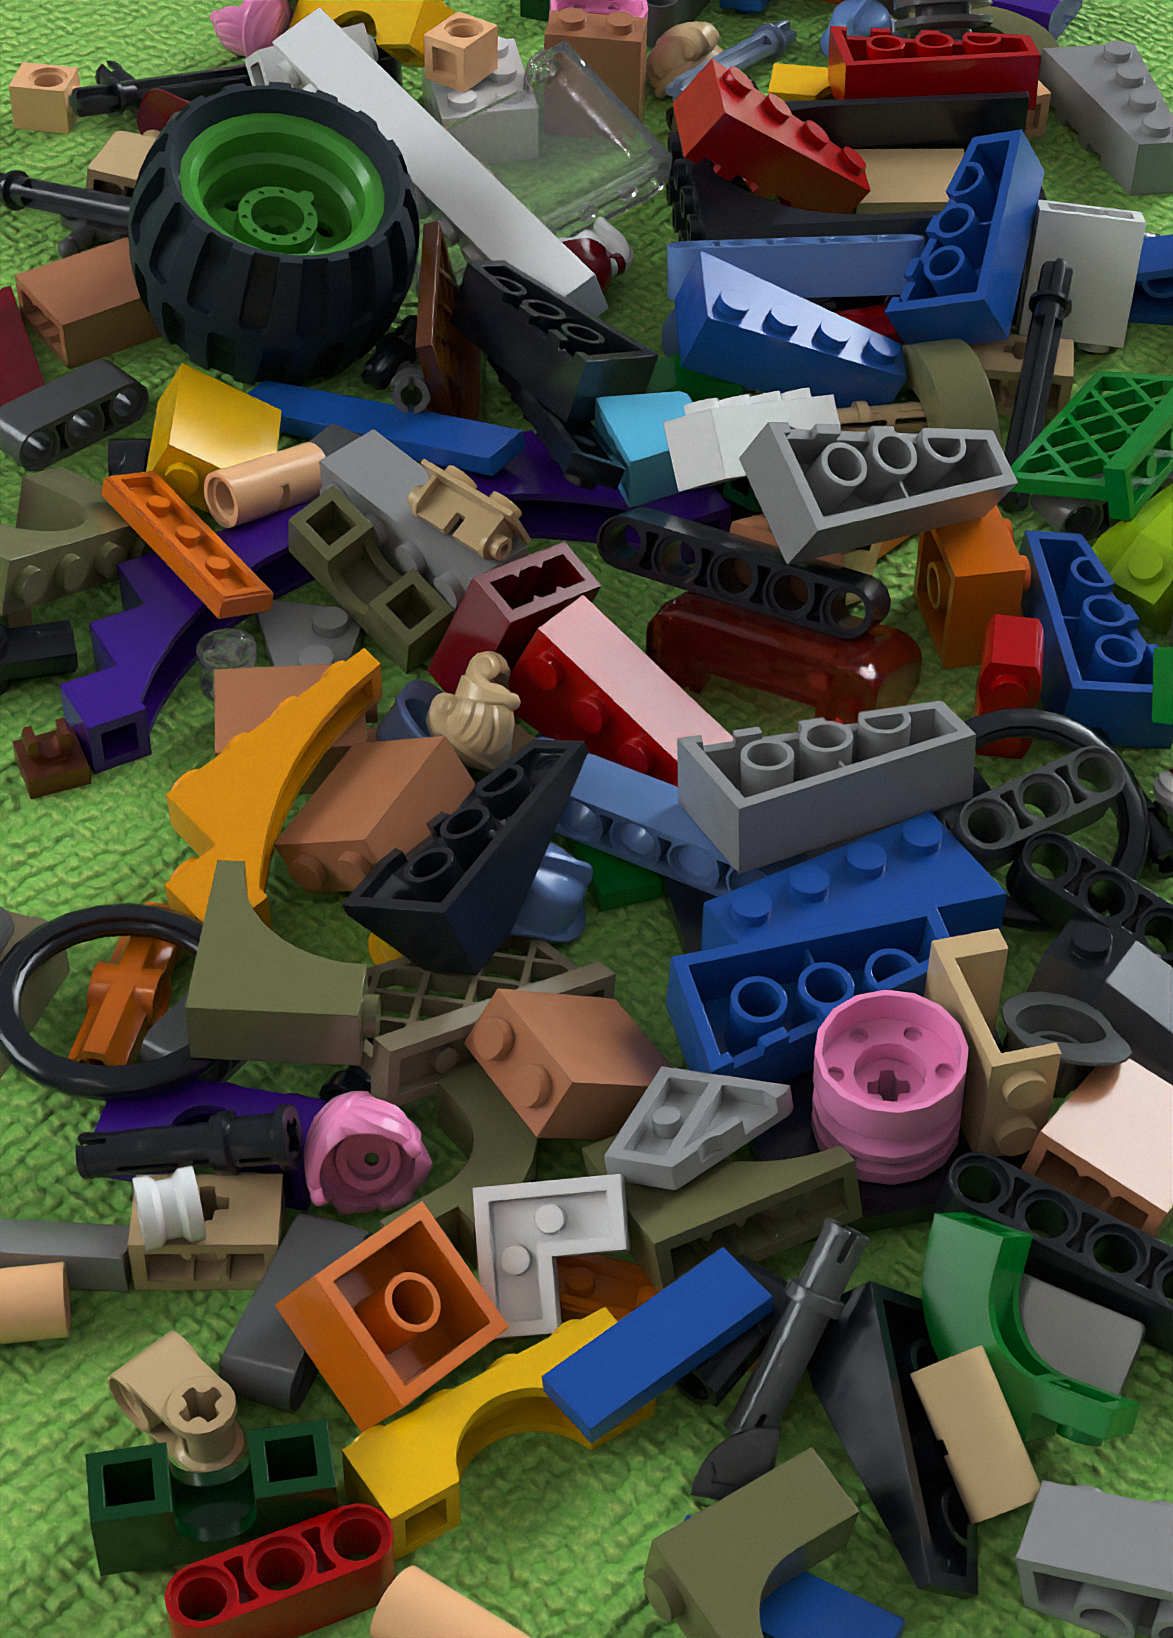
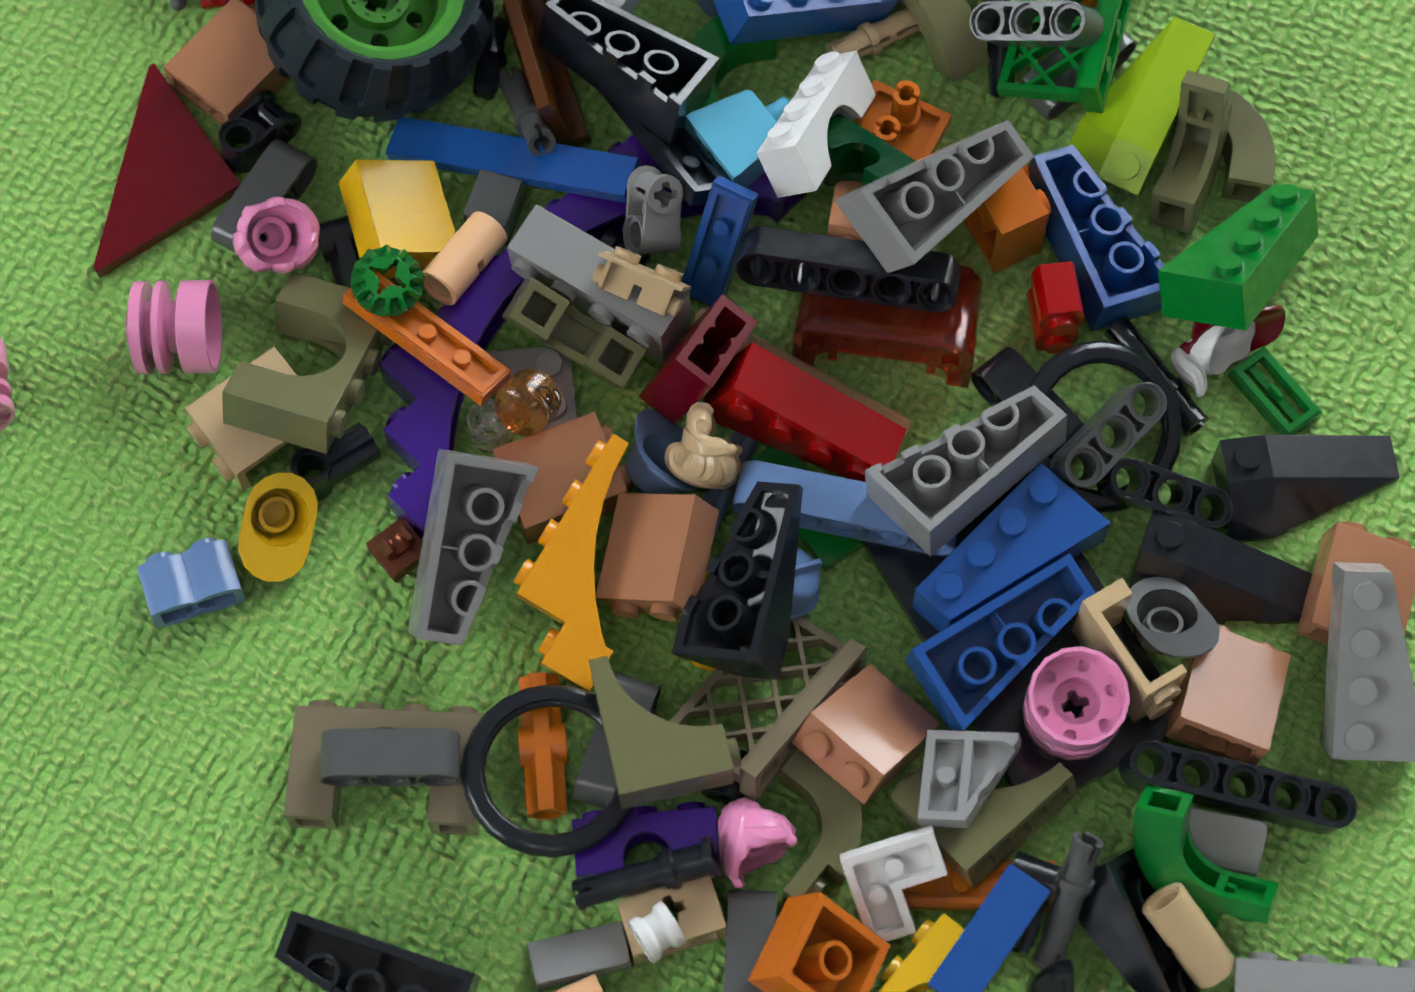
camera: 15 degrees left, 25 degrees up
none -> black piece [218,90,302,173]
none -> bright pink hair [233,197,320,274]
none -> green gear [351,244,424,317]
none -> light grey wedge [408,449,539,645]
none -> clear orange head [494,368,562,436]
none -> light grey piece [623,165,683,255]
none -> blue tile [682,176,759,306]
none -> dark grey beam [969,0,1104,47]

